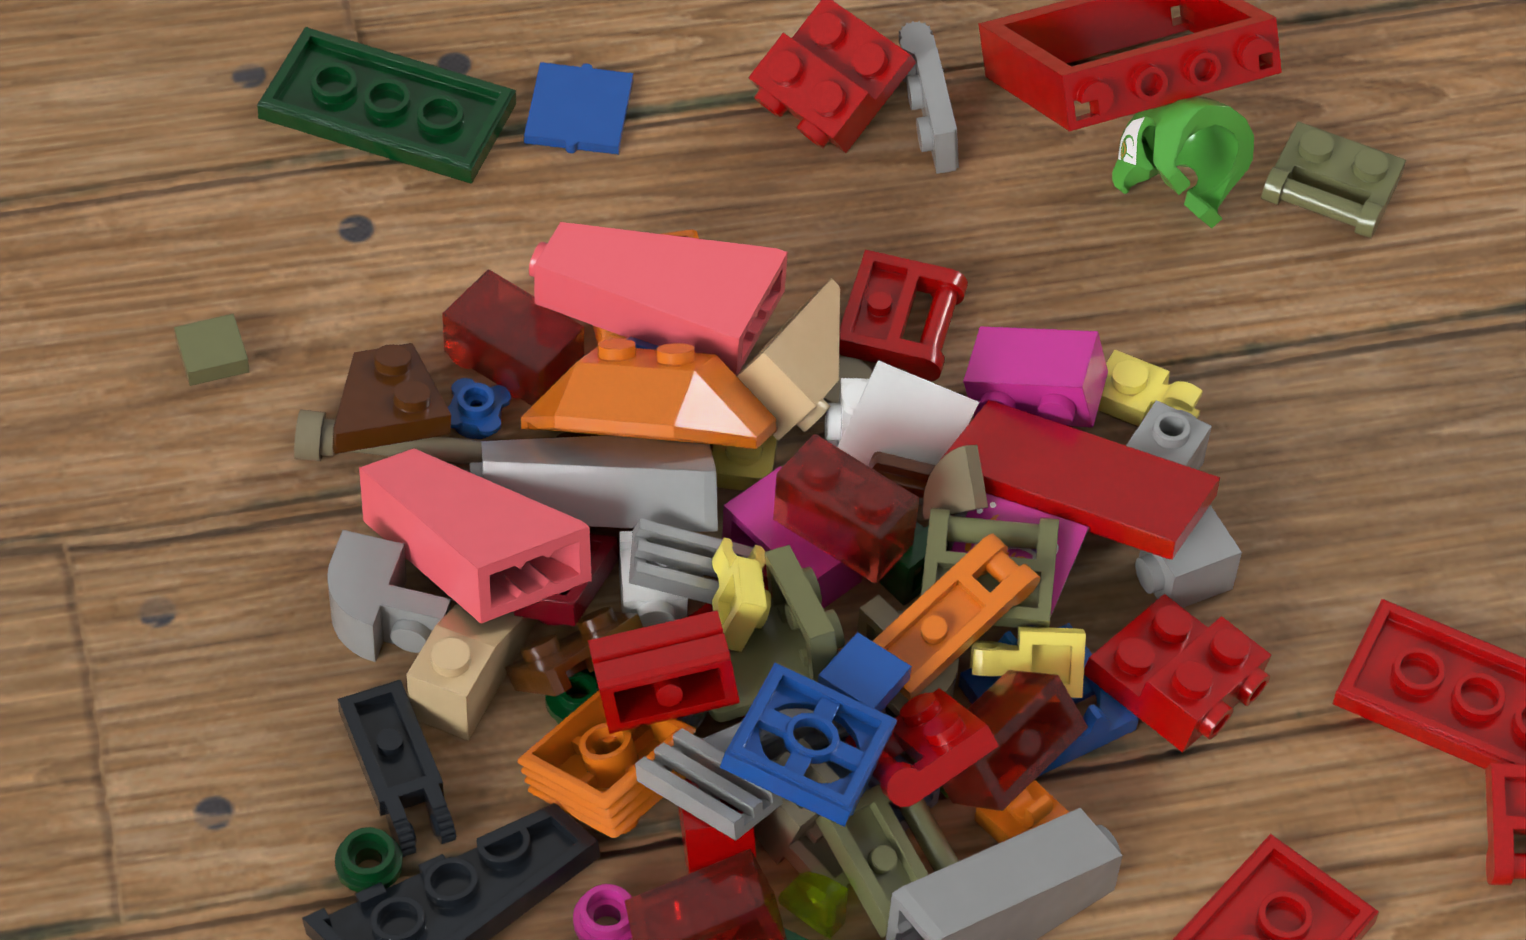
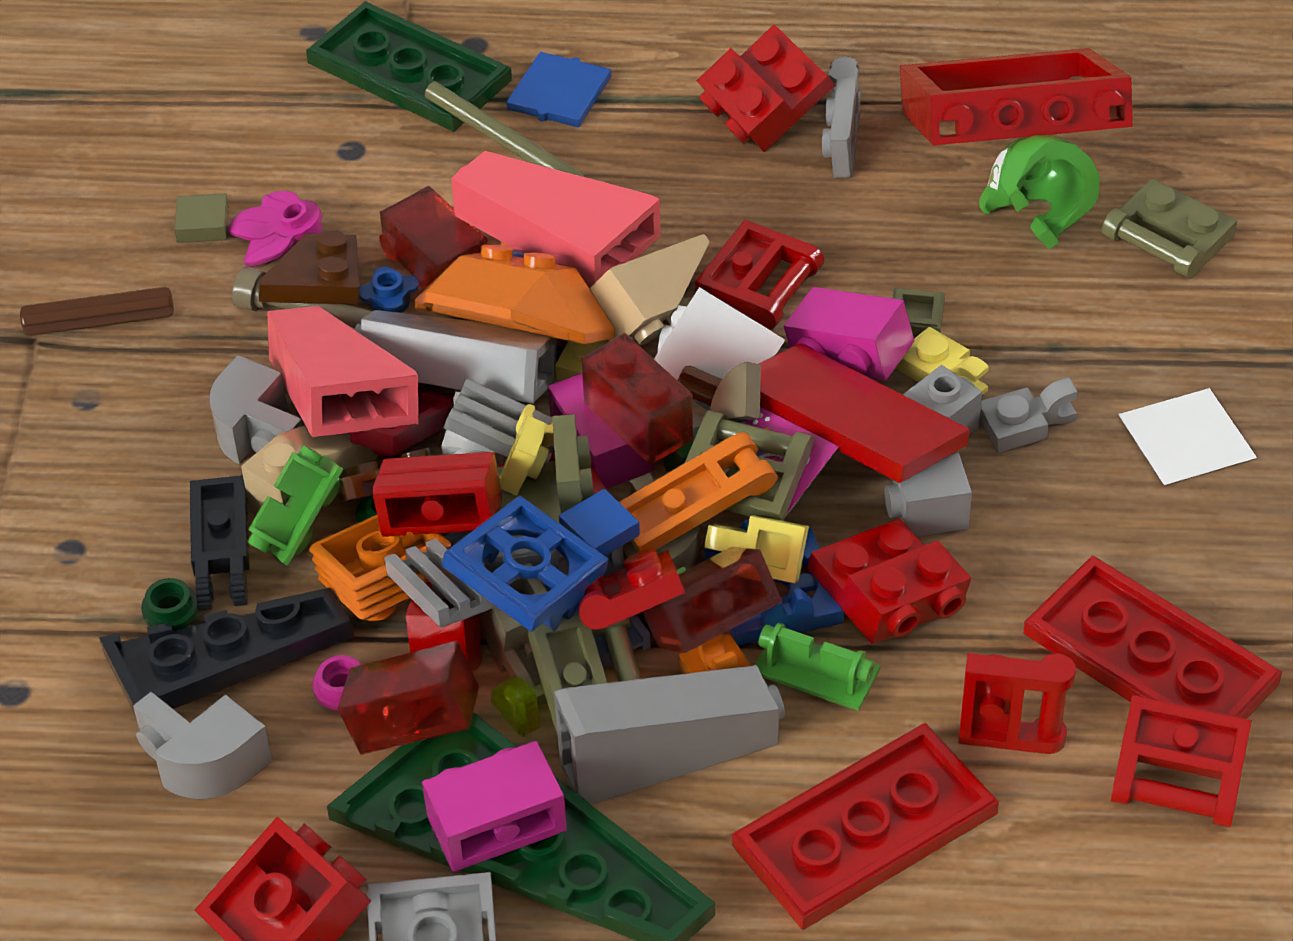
camera: 20 degrees right, 5 degrees down
none -> reddish brown axle [20,287,174,336]
none -> dark pink plate [227,191,322,266]
none -> bright green hinge [247,445,343,566]
none -> olive bar [425,81,586,177]
none -> bright green hinge [754,622,881,711]
none -> olive tile [892,288,945,338]
none -> red plate [958,653,1076,754]
none -> light grey plate [980,377,1078,453]
none -> white sticker [1118,388,1257,485]

